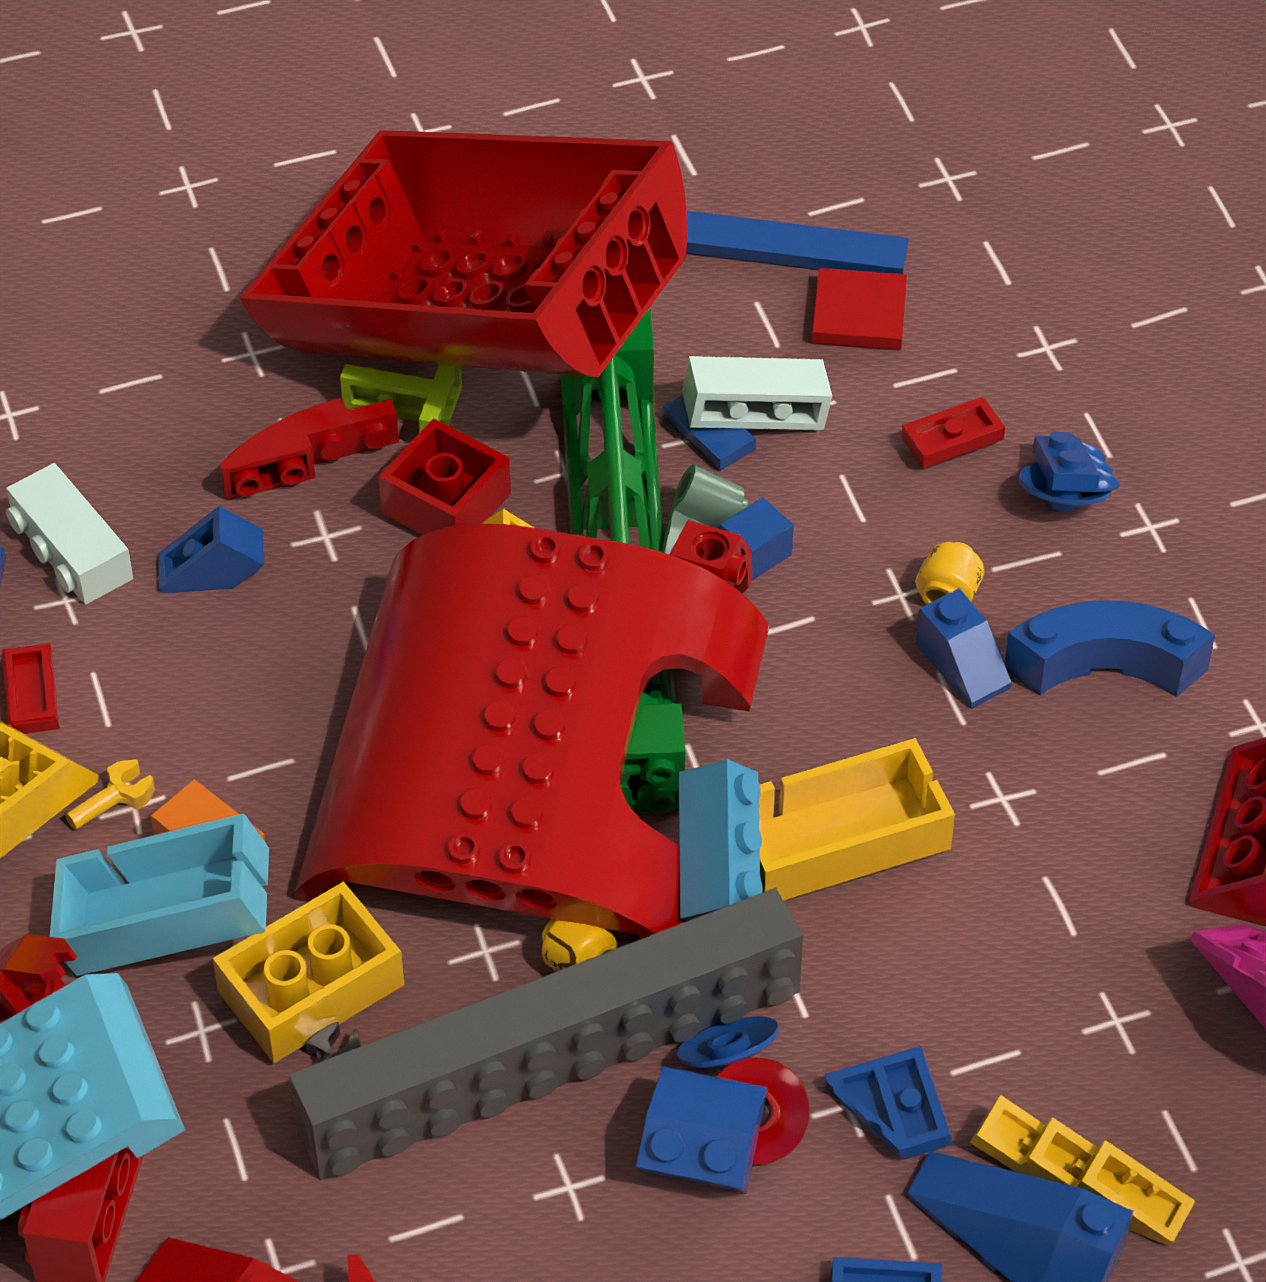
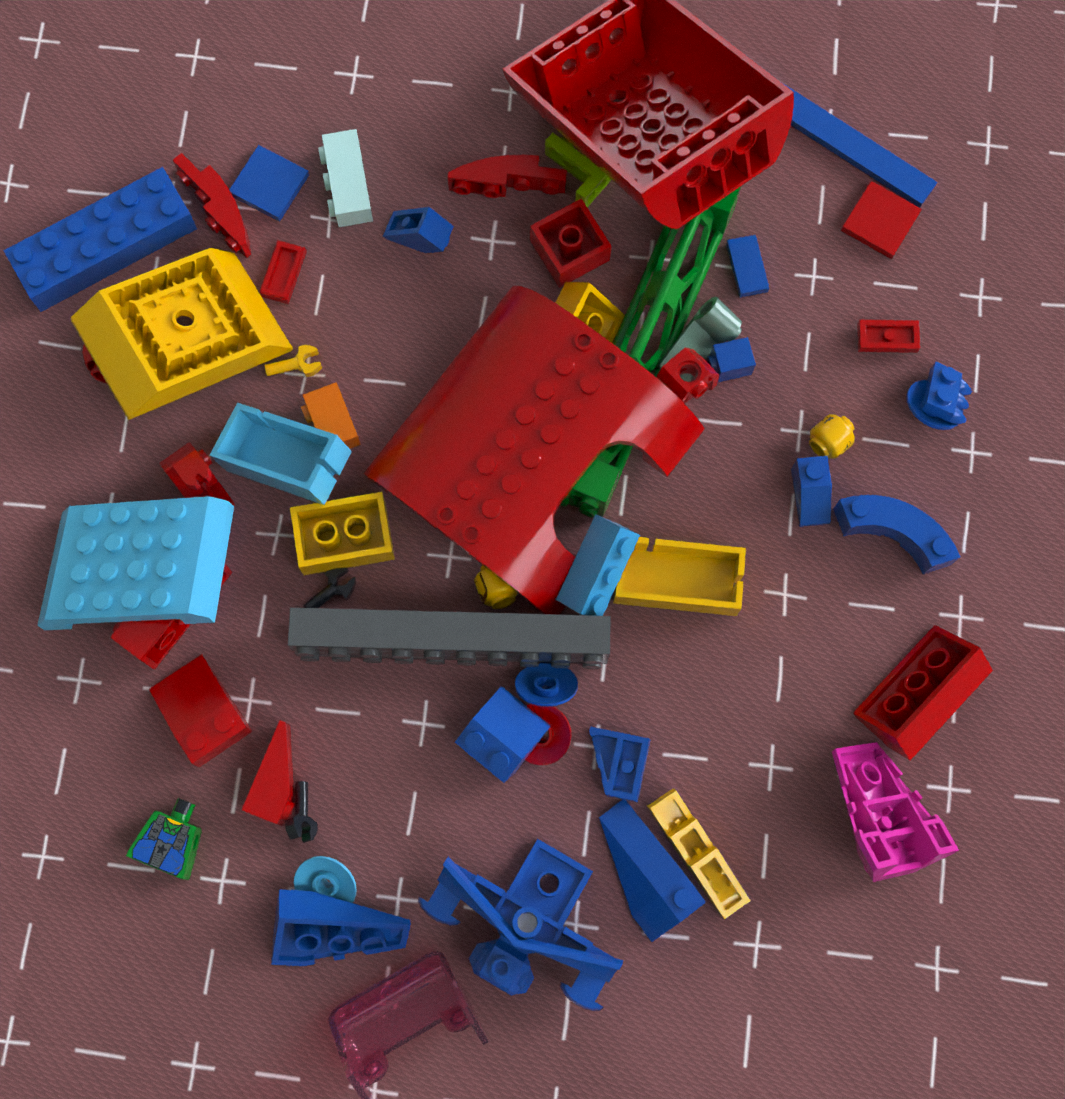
camera: 25 degrees right, 25 degrees up
light aqua brick [682,356,832,430] -> none

